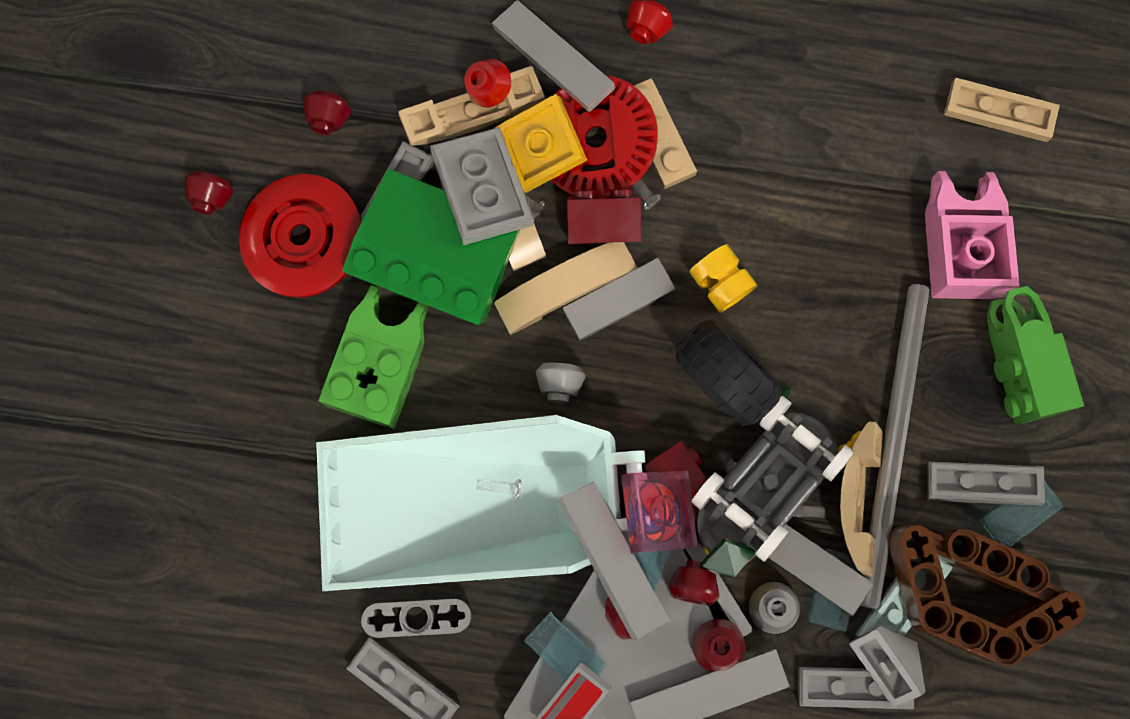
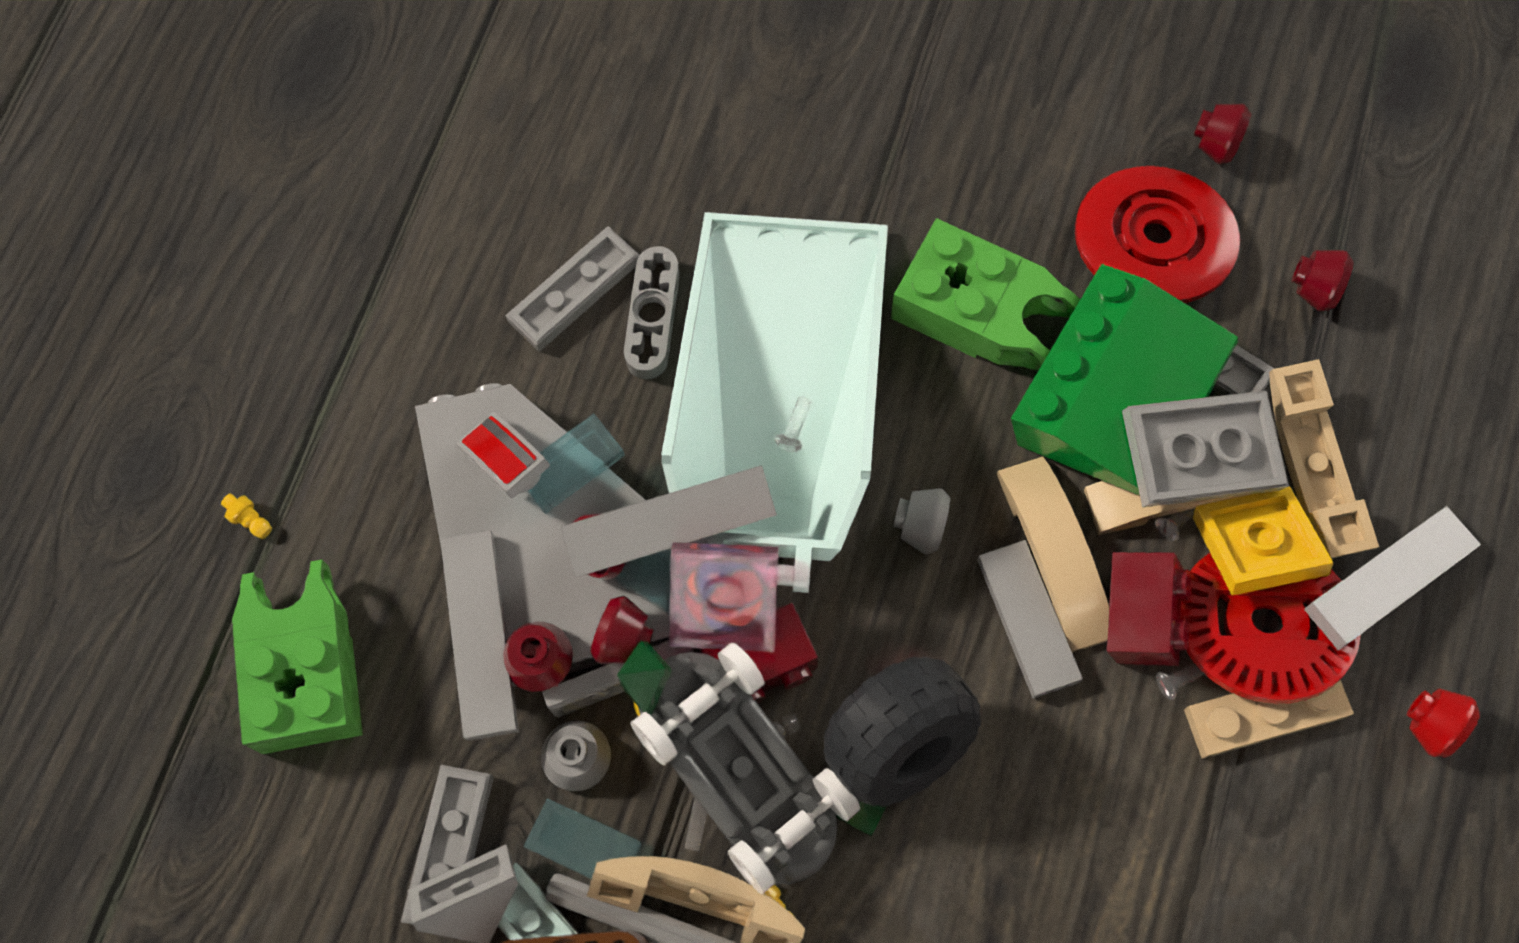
camera: 105 degrees right, 10 degrees down
red cone [464,58,512,108] -> none
yellow wheel [689,244,757,313] -> none
light grey tile [768,524,874,616] -> none

